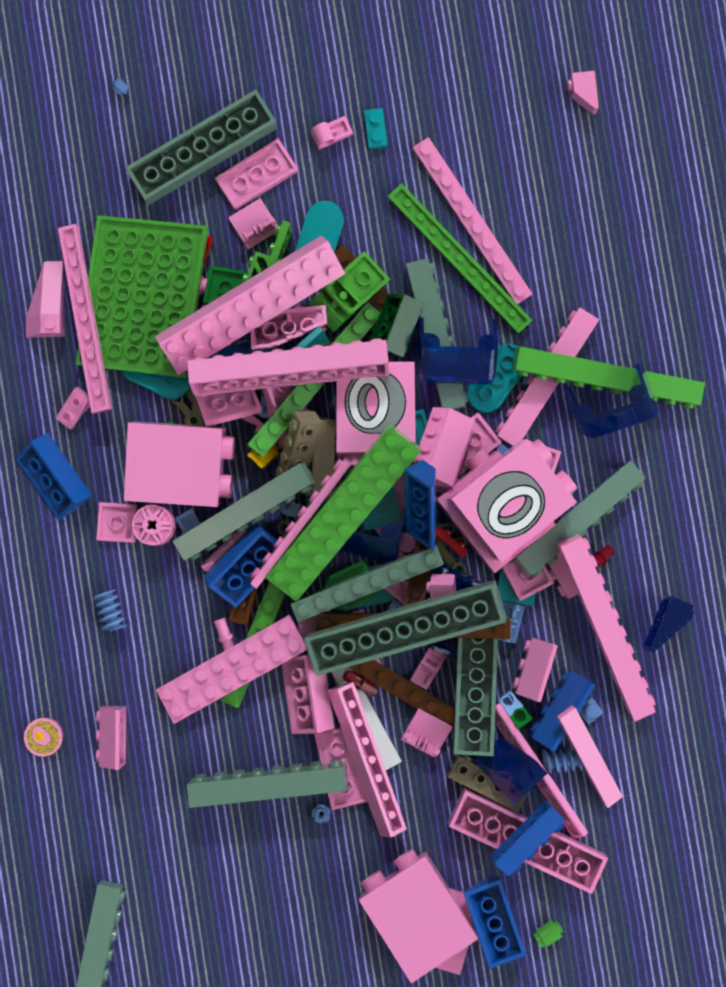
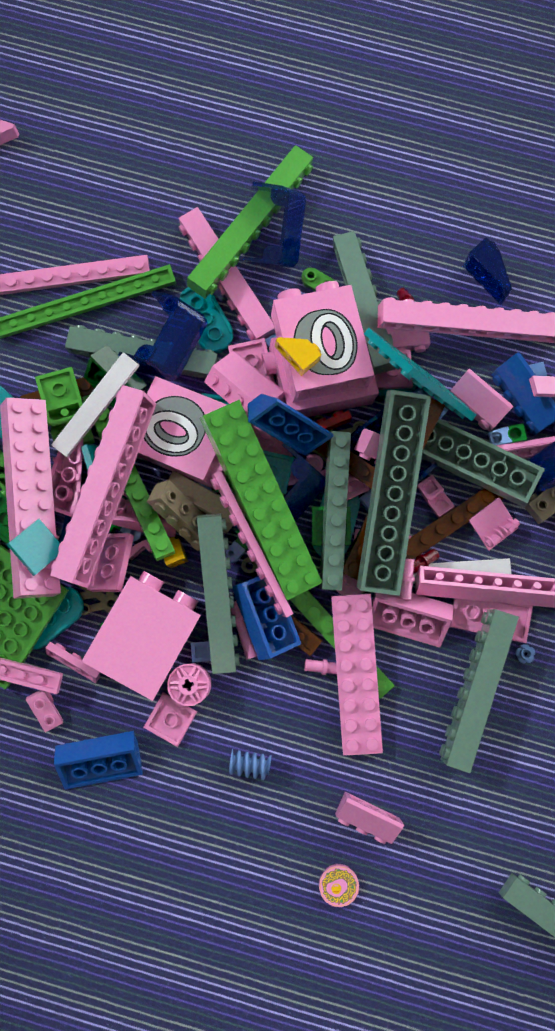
camera: 65 degrees left, 5 degrees down
none -> teal tile [6,518,60,576]
none -> bright pink plate [46,642,100,683]
none -> white tile [52,352,140,457]
none -> yellow slope [274,337,322,376]
none -> bright green plate [301,268,334,292]
none -> teal plate [364,328,476,421]
none -> bright pink pin [399,559,415,599]

